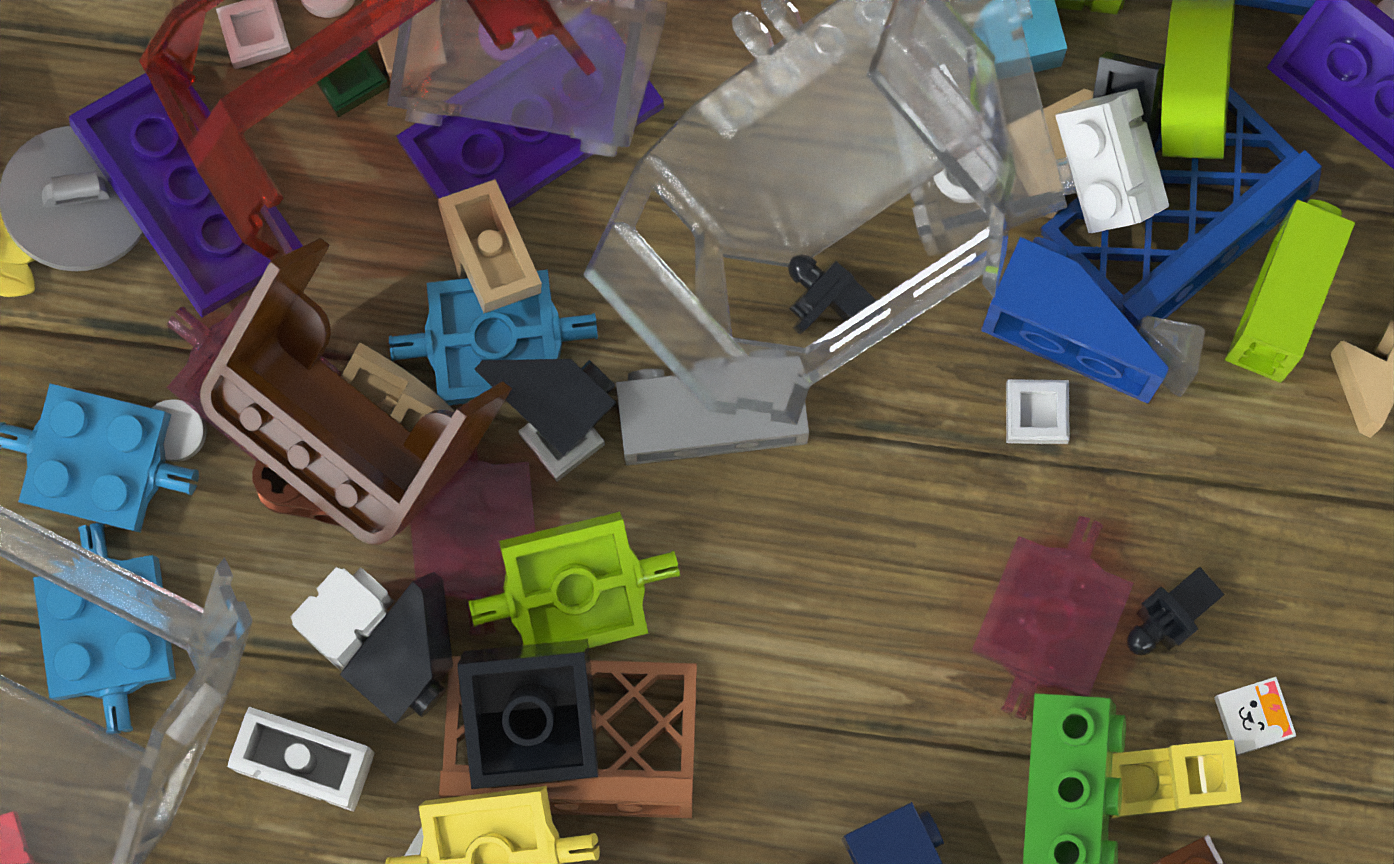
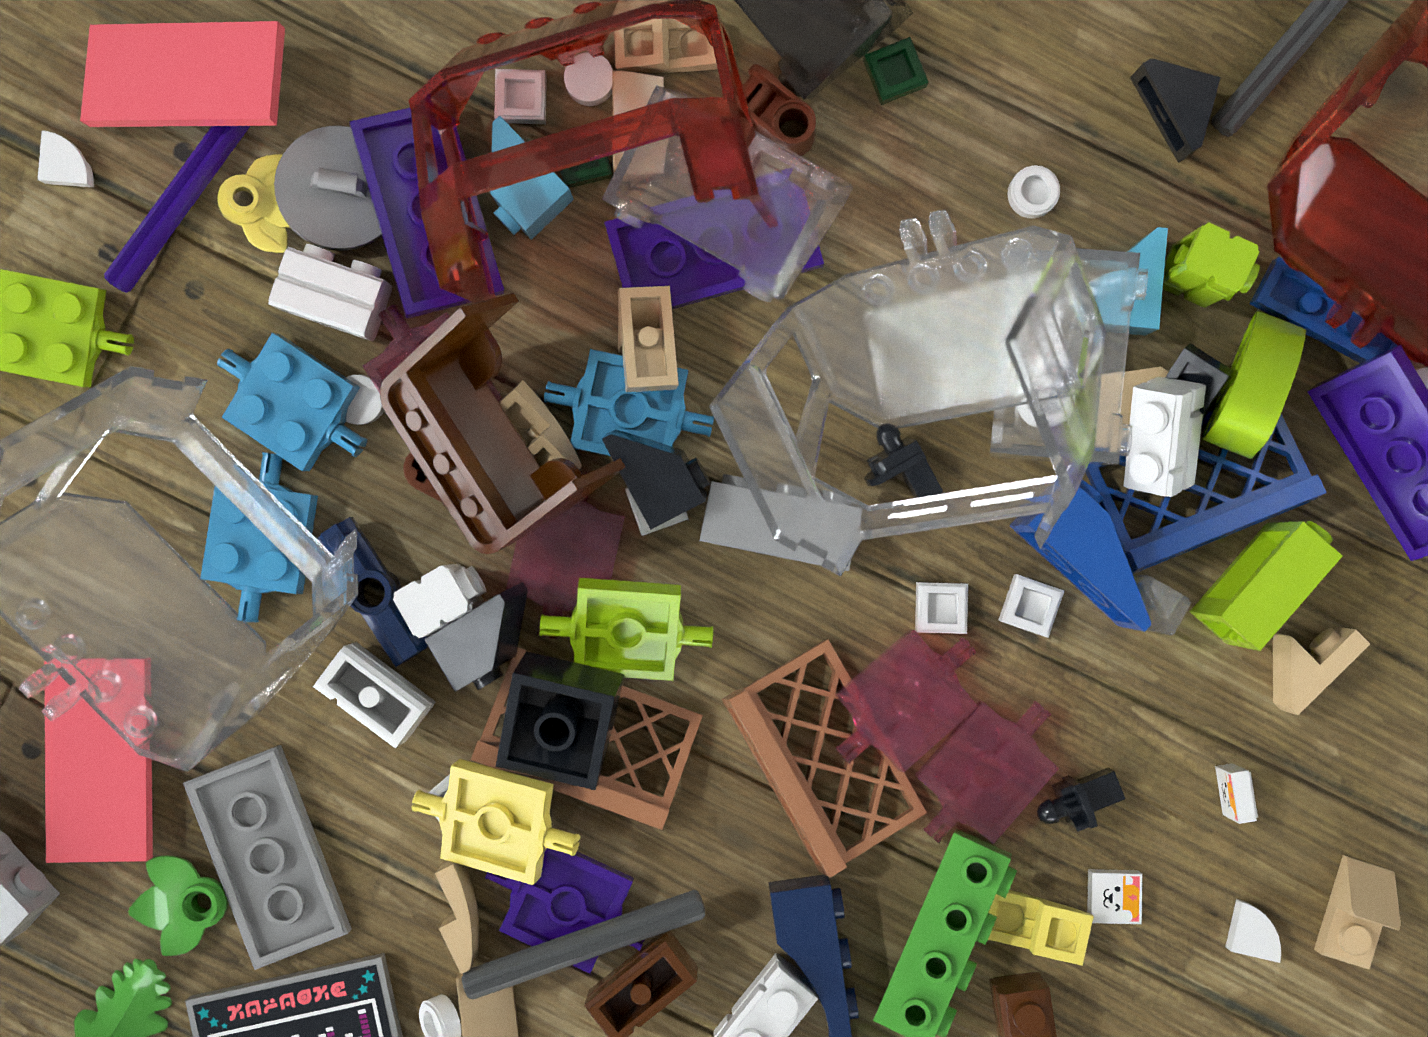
camera: 20 degrees right, 10 degrees up
none -> white brick [268,244,392,342]
none -> dark blue piece [313,517,430,667]
none -> medium azure slope [490,116,574,240]
none -> nougat fence [721,639,927,878]
none -> clear pink plate [835,630,978,773]
none -> white tile [915,582,968,634]
none -> white tile [1215,763,1258,824]

